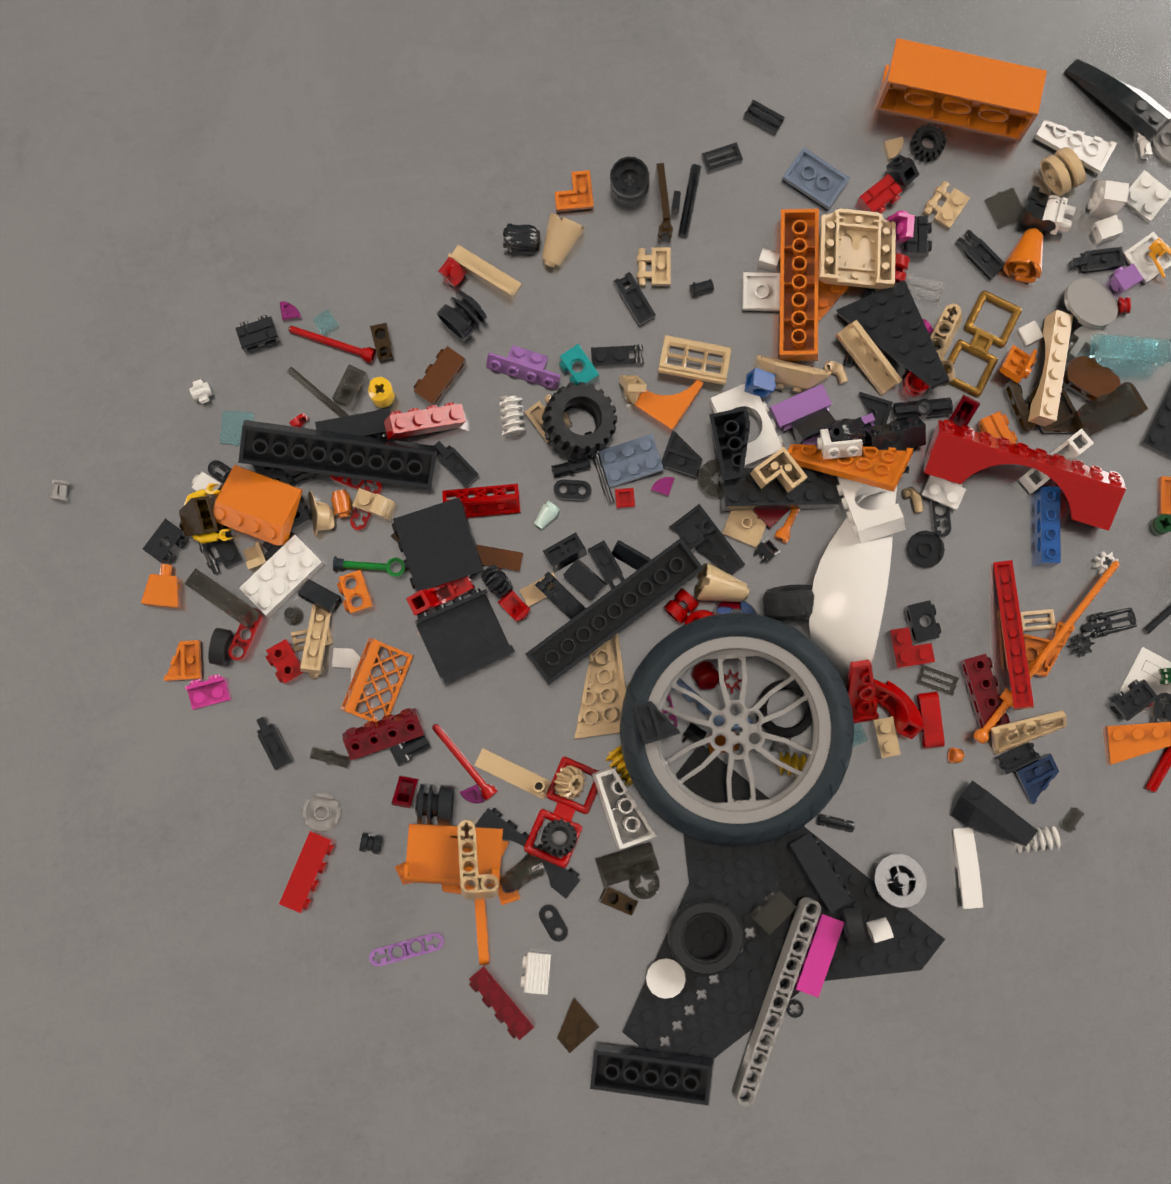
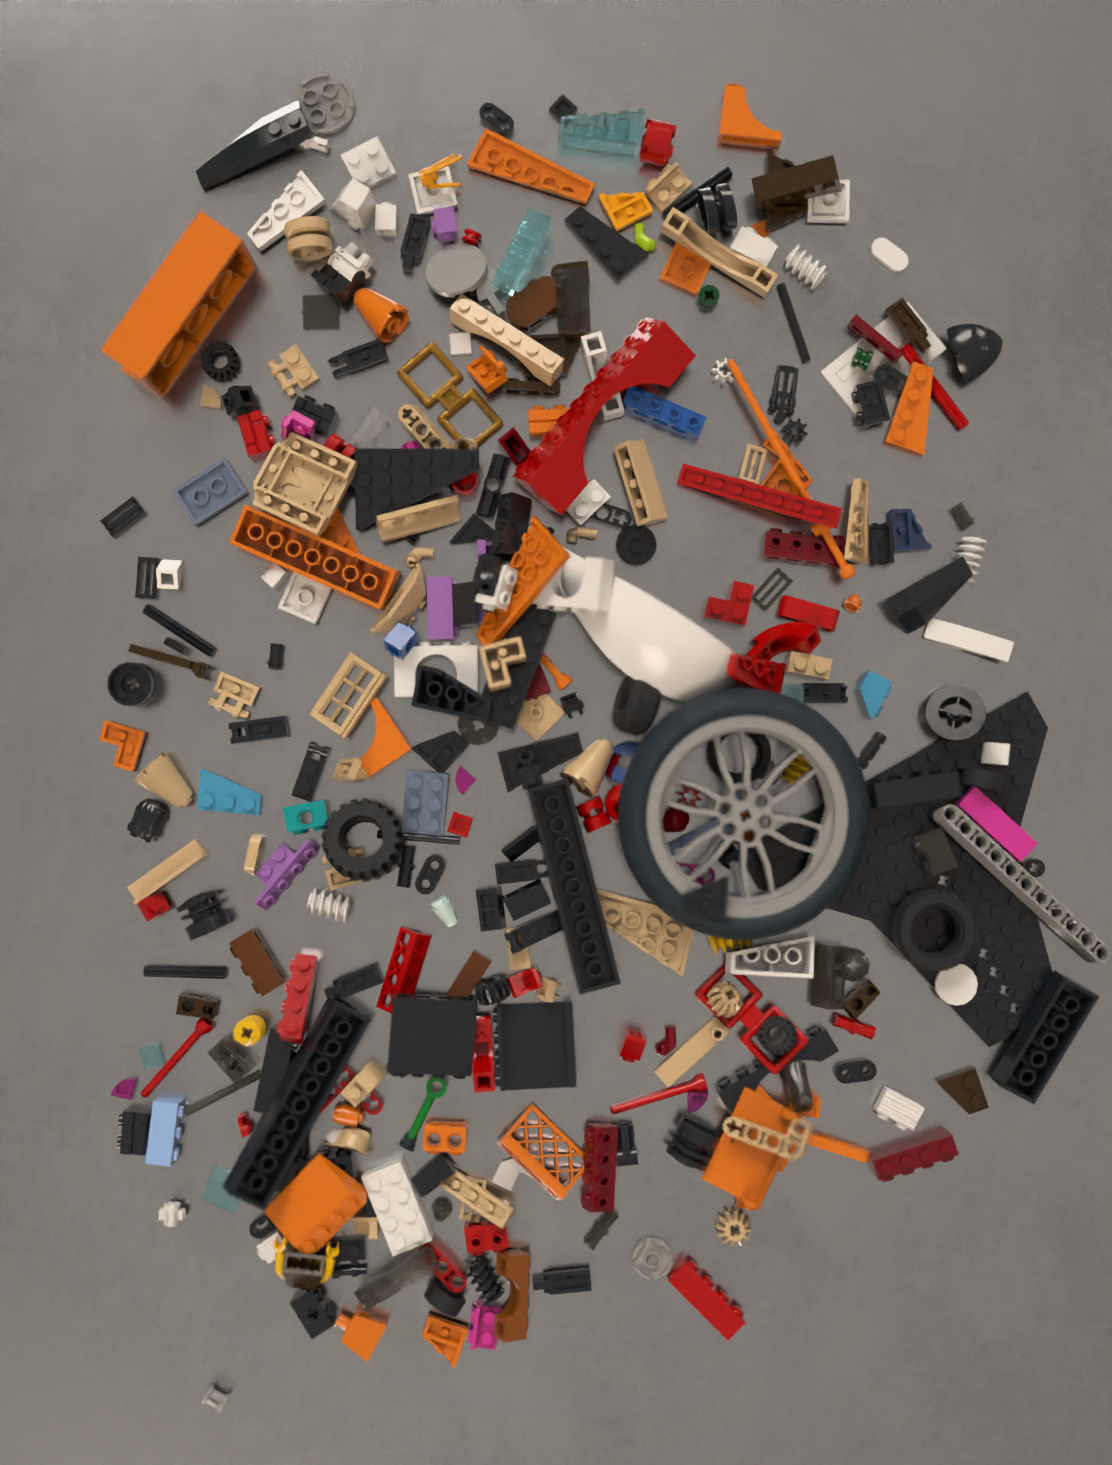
camera: 65 degrees left, 5 degrees up
black wheel [359,832,383,855] -> none
medium lavender beam [369,933,444,967] -> none
dark red slope [391,776,418,809] -> none
black brick [905,600,941,645] -> none
none -> black axle [143,965,227,979]
none -> light blue brick [145,1097,185,1167]
none -> white brick [156,560,183,589]
none -> dark azure wing [197,768,262,815]
none -> tan beam [244,834,263,875]
none -> black piece [463,1257,505,1307]
none -> dark orange arch [494,1249,531,1343]
none -> tan tile [535,977,562,1003]
none -> tan brick [613,439,668,527]
none -> red slope [619,1029,647,1063]
none -> dark red arm [656,1026,677,1056]
none -> tan gear [716,1209,752,1247]
none -> black hinge [803,683,848,704]
none -> red pin [832,1013,876,1040]
none -> dark azure slope [857,670,892,720]

